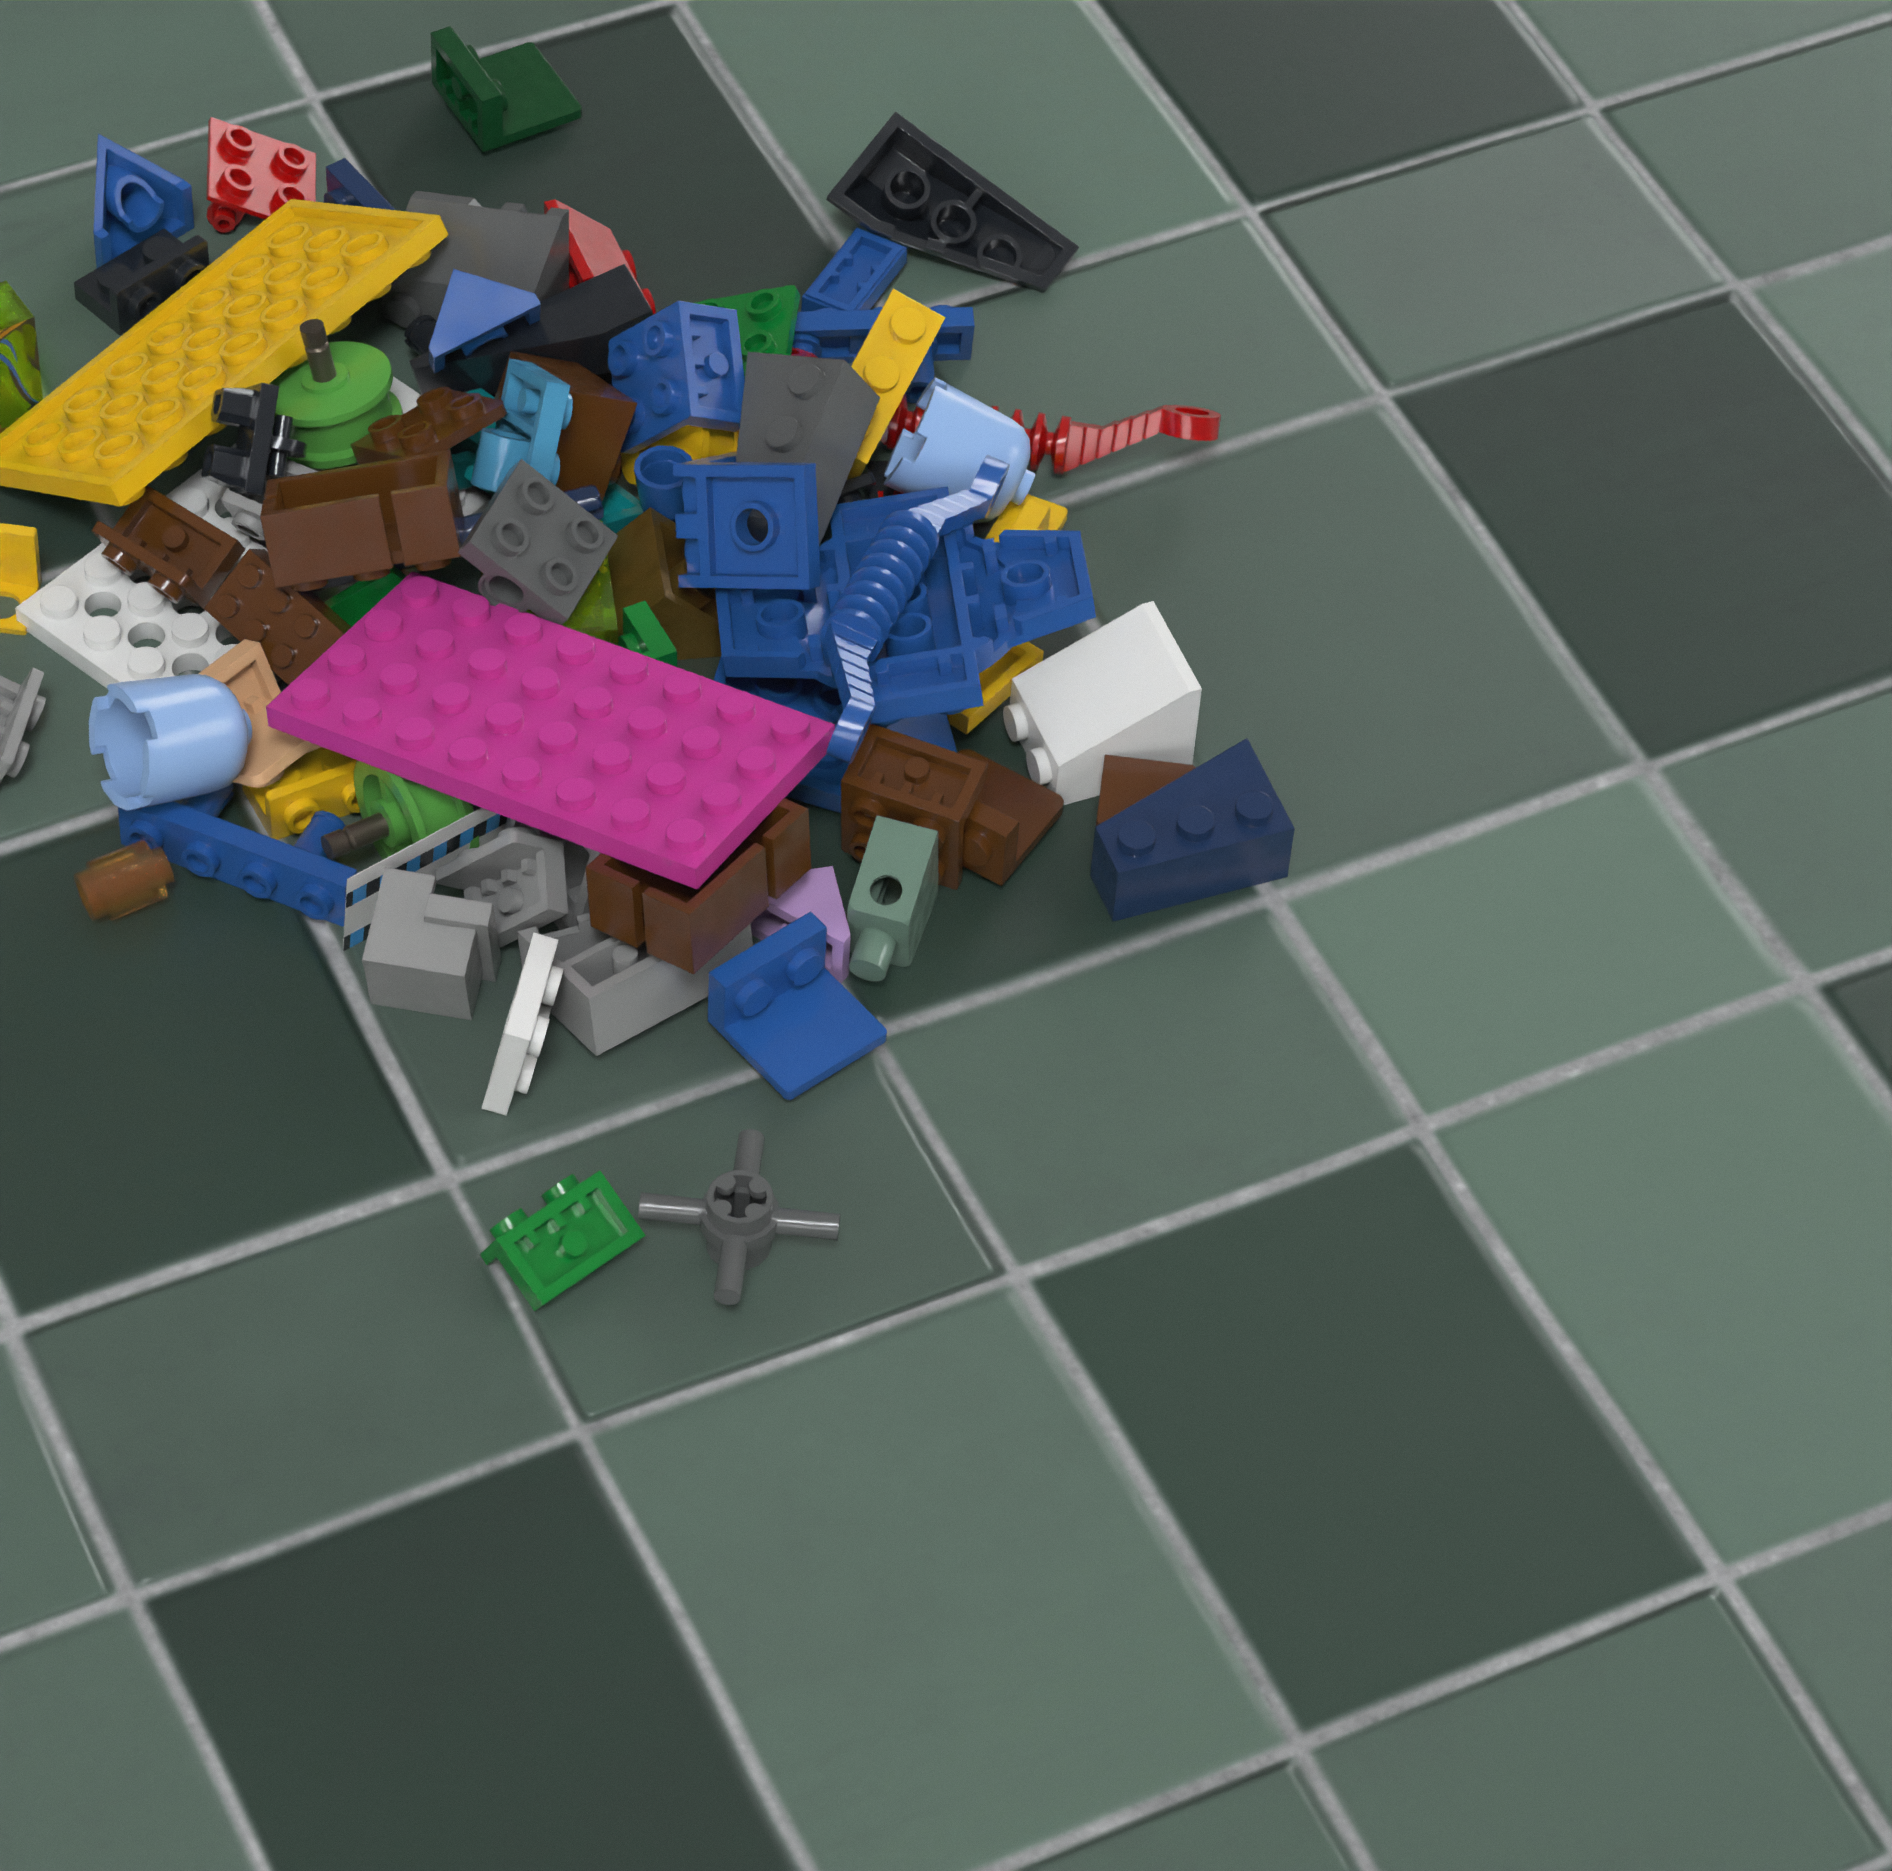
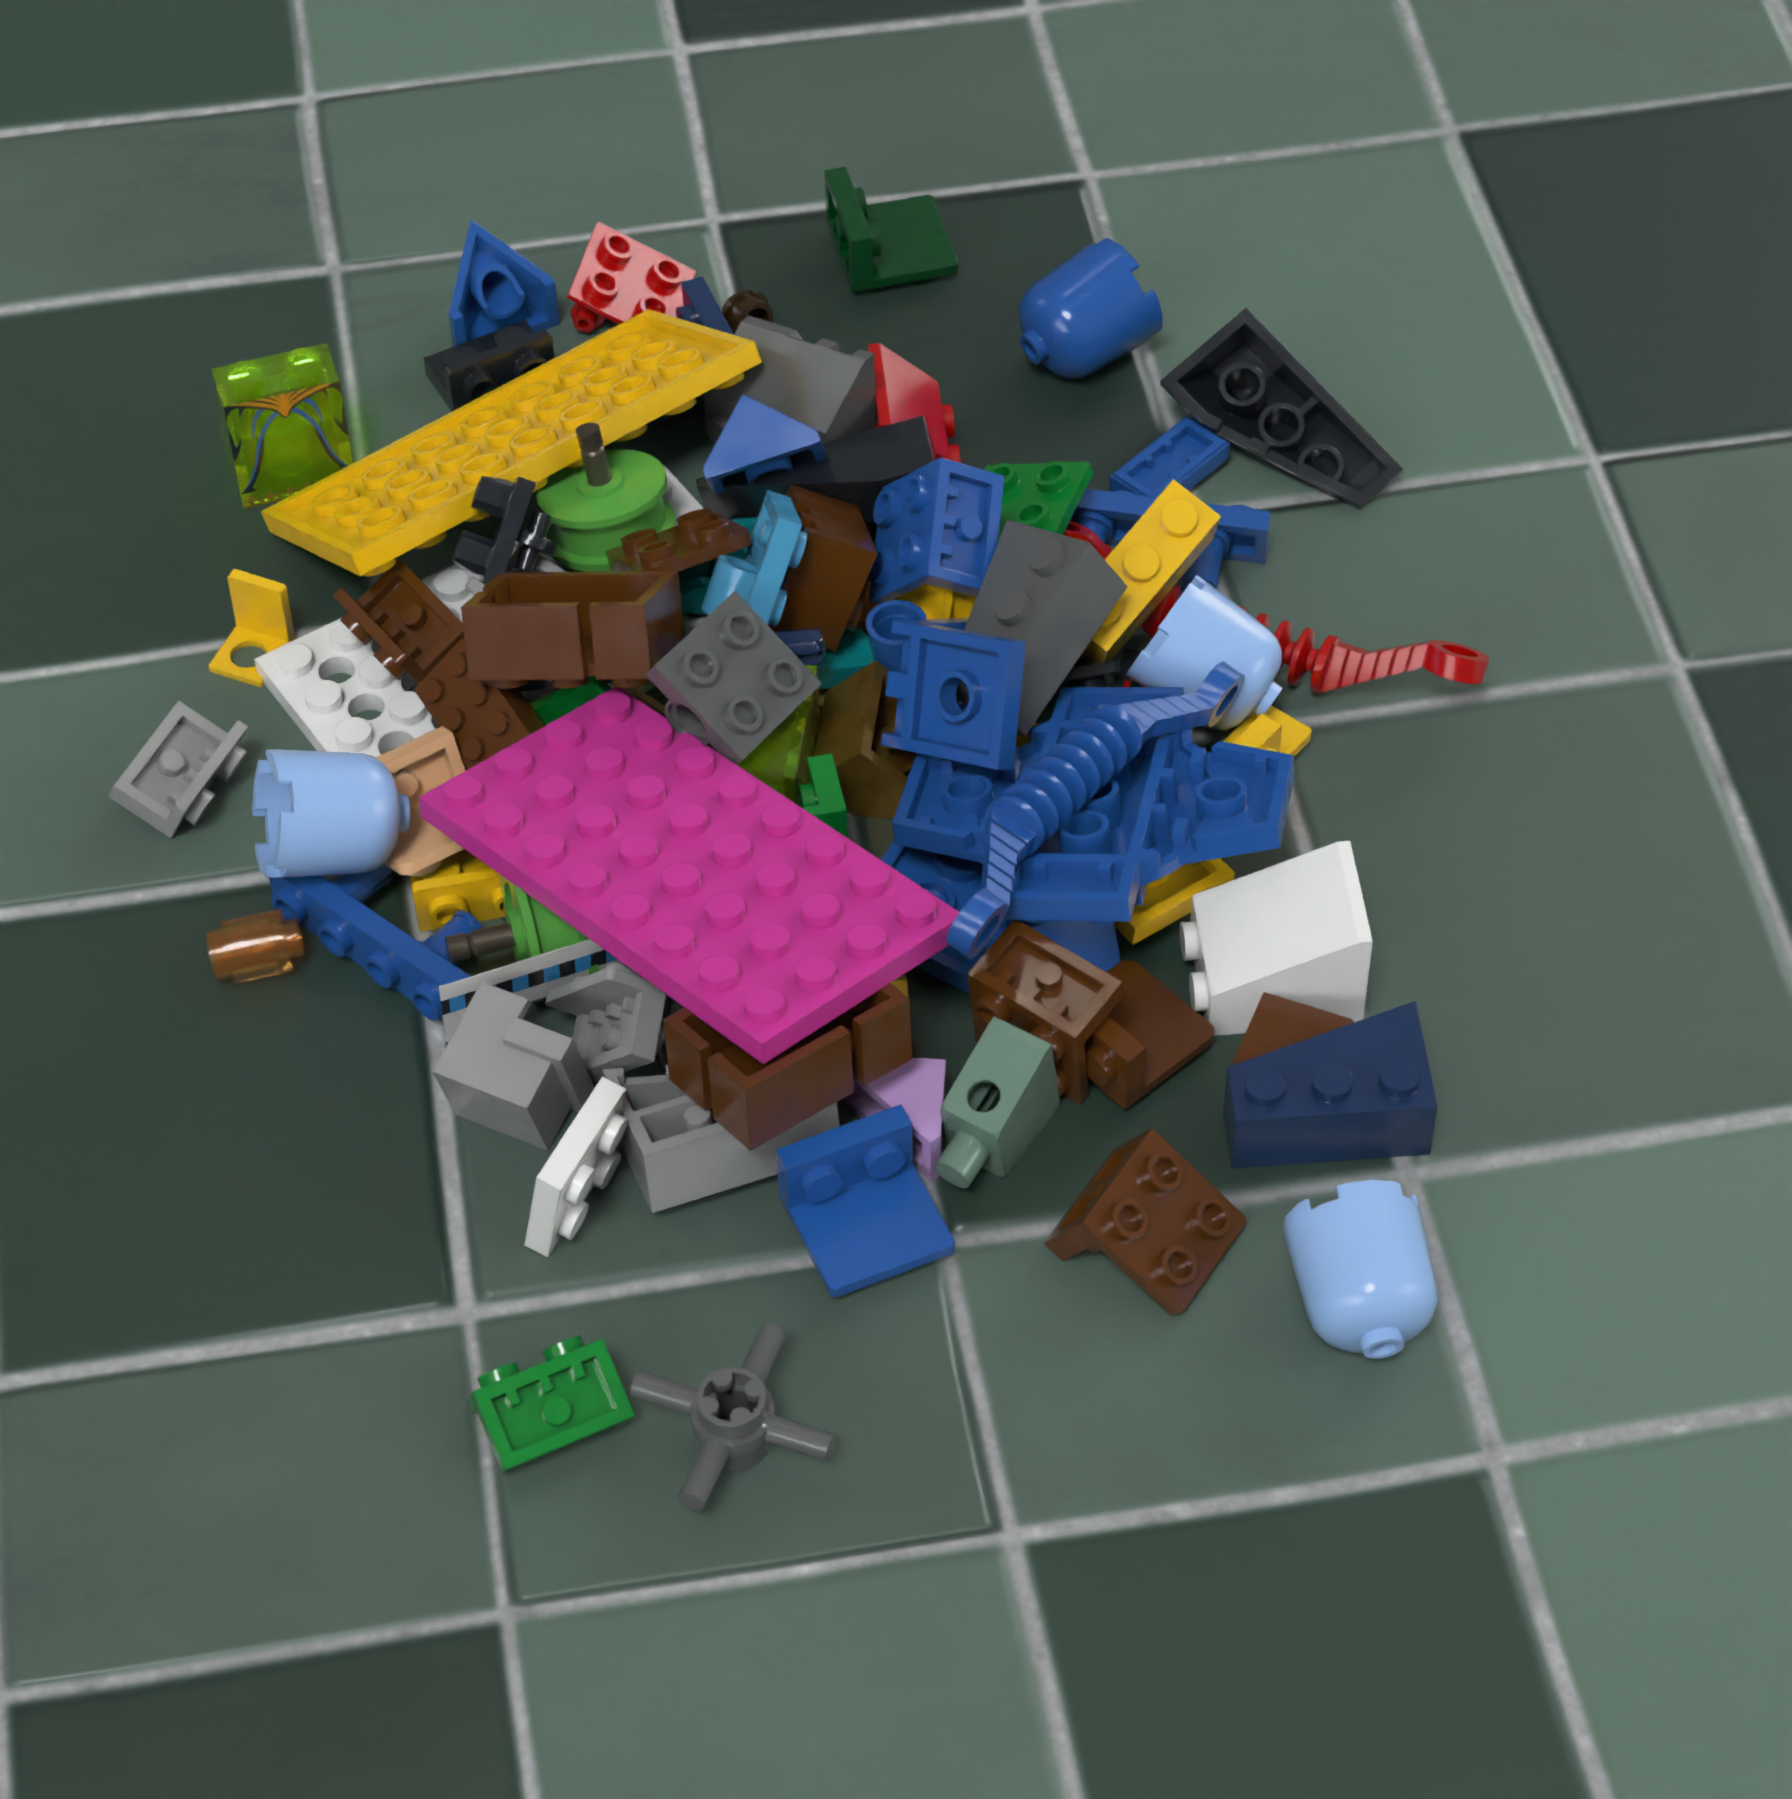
camera: 20 degrees right, 0 degrees up
none -> dark brown plate [722,289,773,334]
none -> blue cylinder [1019,238,1163,379]
none -> reddish brown bracket [1044,1128,1246,1316]
none -> light blue cylinder [1283,1180,1438,1359]

